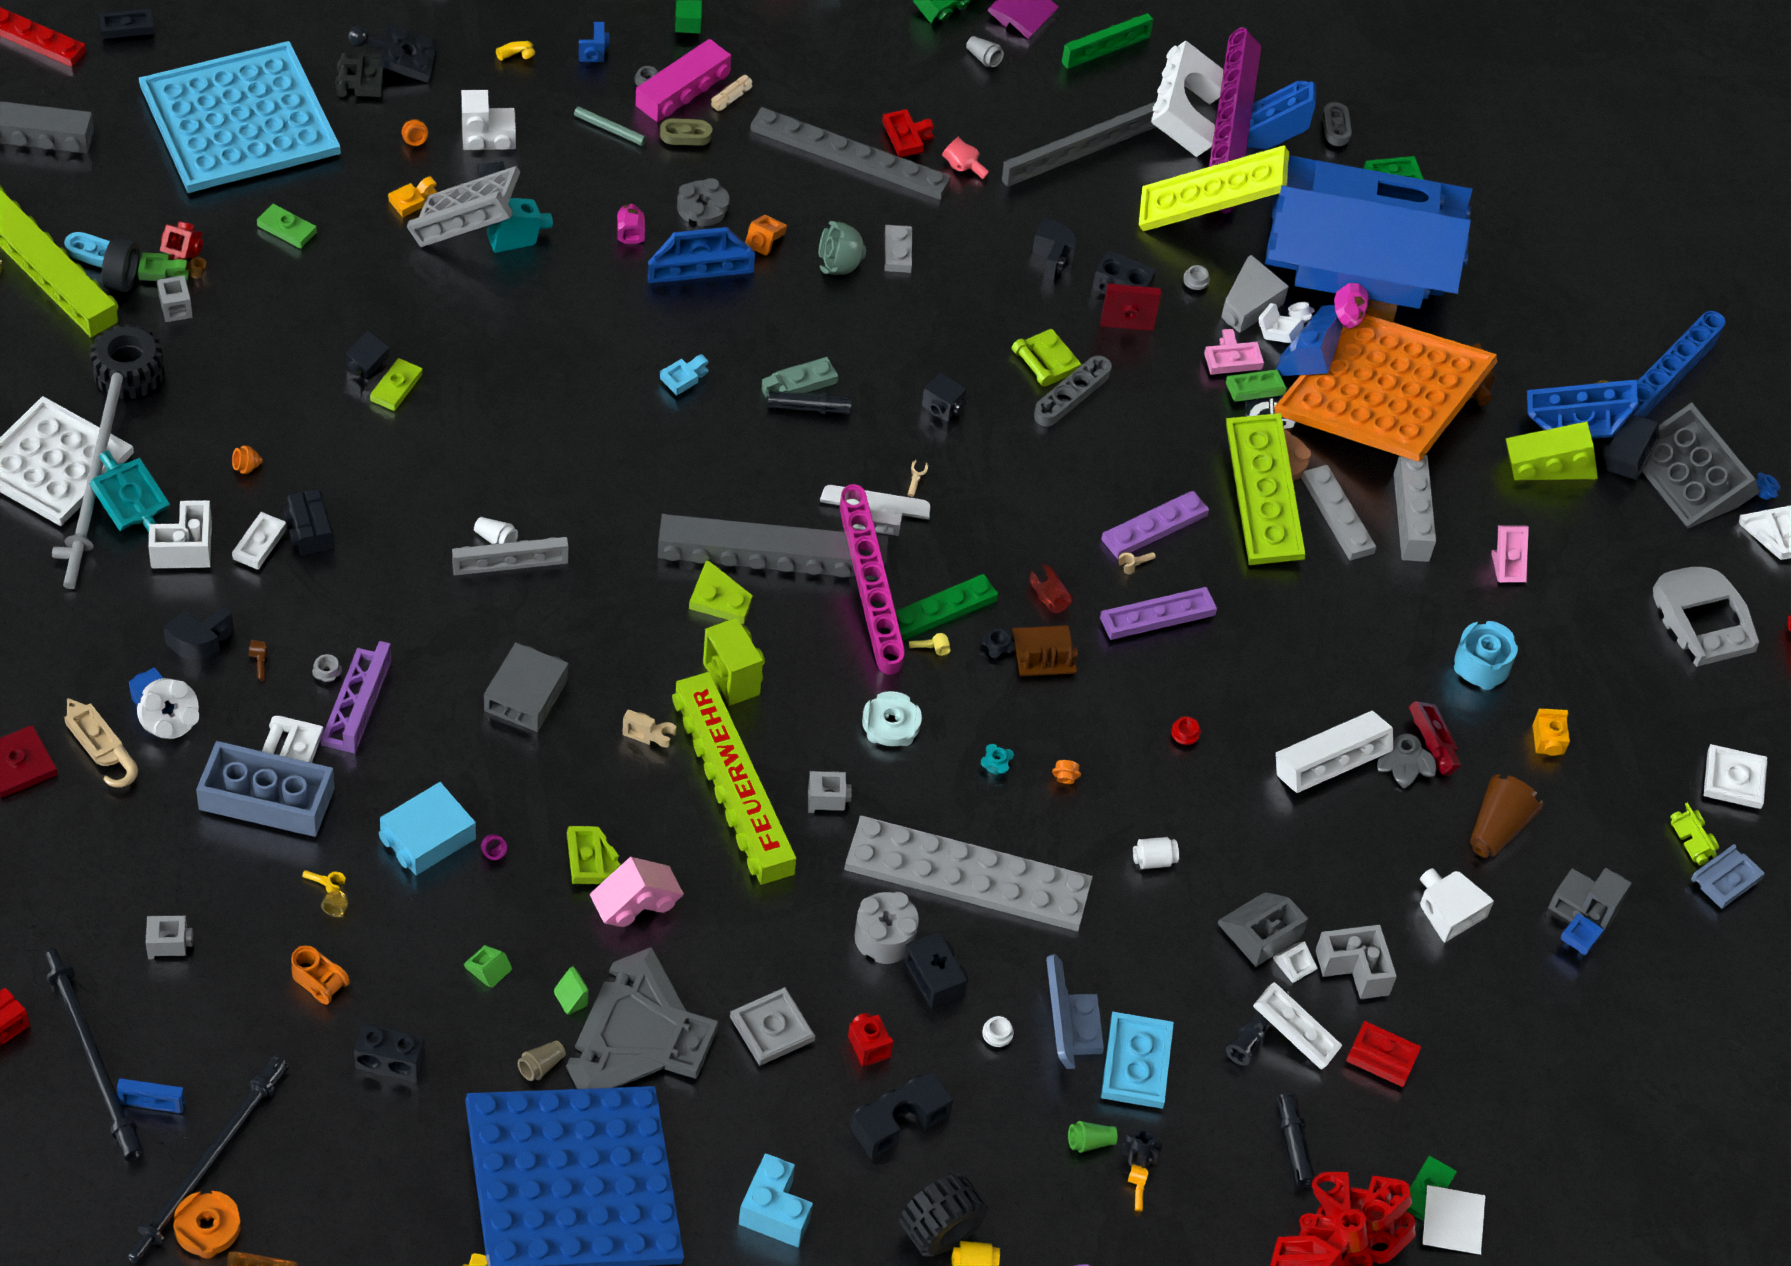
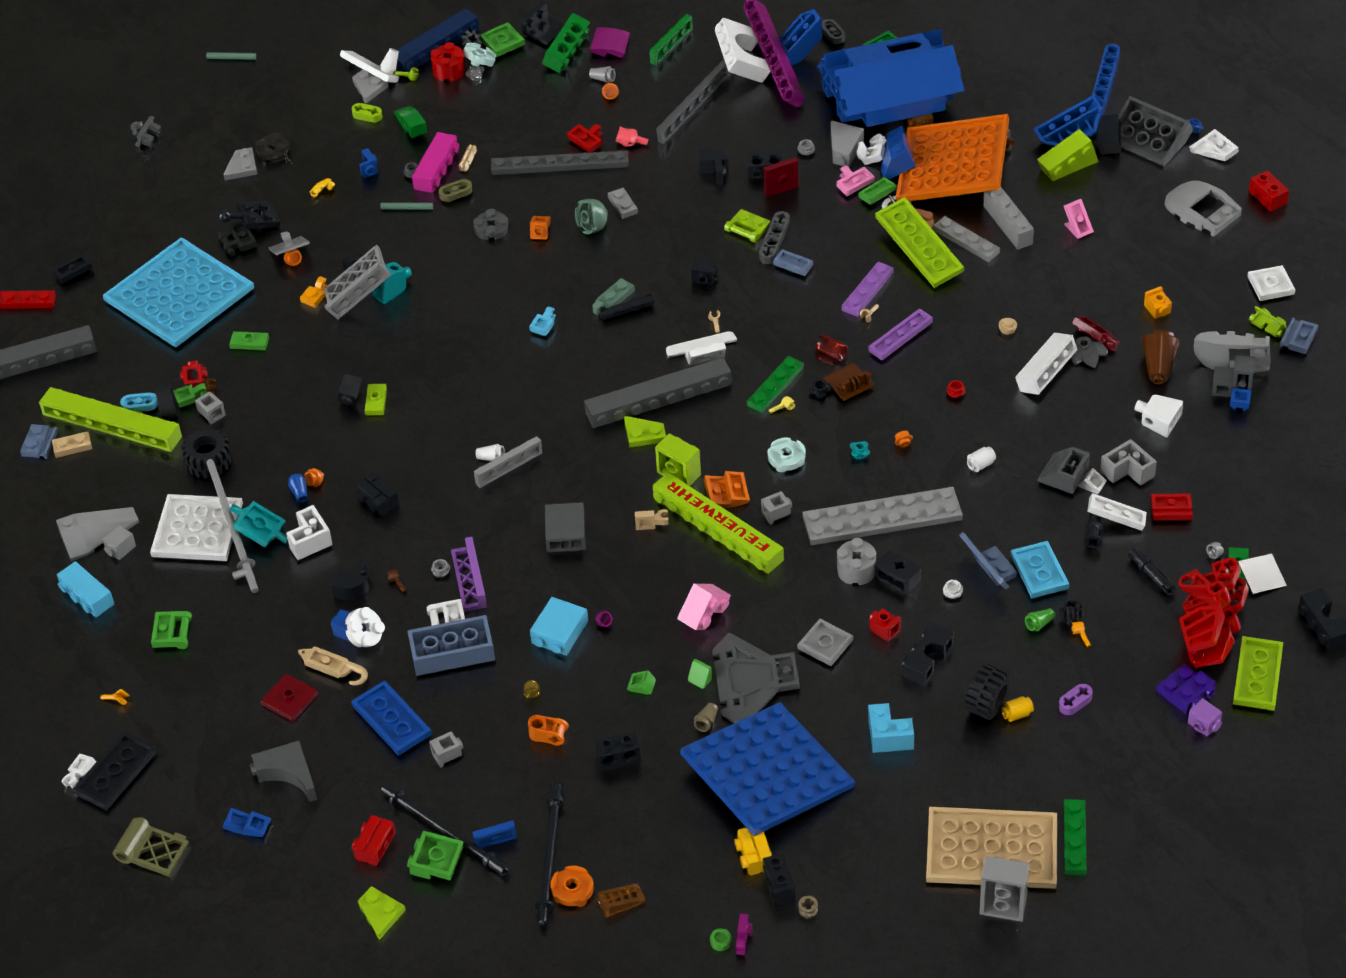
camera: 15 degrees left, 5 degrees down
white plate [232,512,287,569] -> none
yellow hand [303,870,345,895] -> none
white brick [461,90,516,150] -> none
lime wing [567,826,621,884] -> none
dark pink rock [617,204,645,244] -> none
blue wedge [648,227,755,283] -> none
dark pink beam [839,484,904,675] -> none
neon yellow plate [1139,145,1289,231] -> none
dark pink rock [1334,283,1368,329] -> none
medium azure brick [1454,621,1518,690] -> none
none -> light grey piece [268,231,310,255]
none -> blue cone [288,474,308,503]
none -> blue plate [351,680,432,756]
none -> bright green plate [407,831,464,880]
none -> orange plate [602,83,619,99]
none -> orange slope [703,471,750,508]
none -> sand blue plate [773,249,813,276]
none -> tan plate [999,318,1017,335]
none -> light grey slope [1194,331,1271,373]
none -> light grey hinge [1206,542,1224,559]

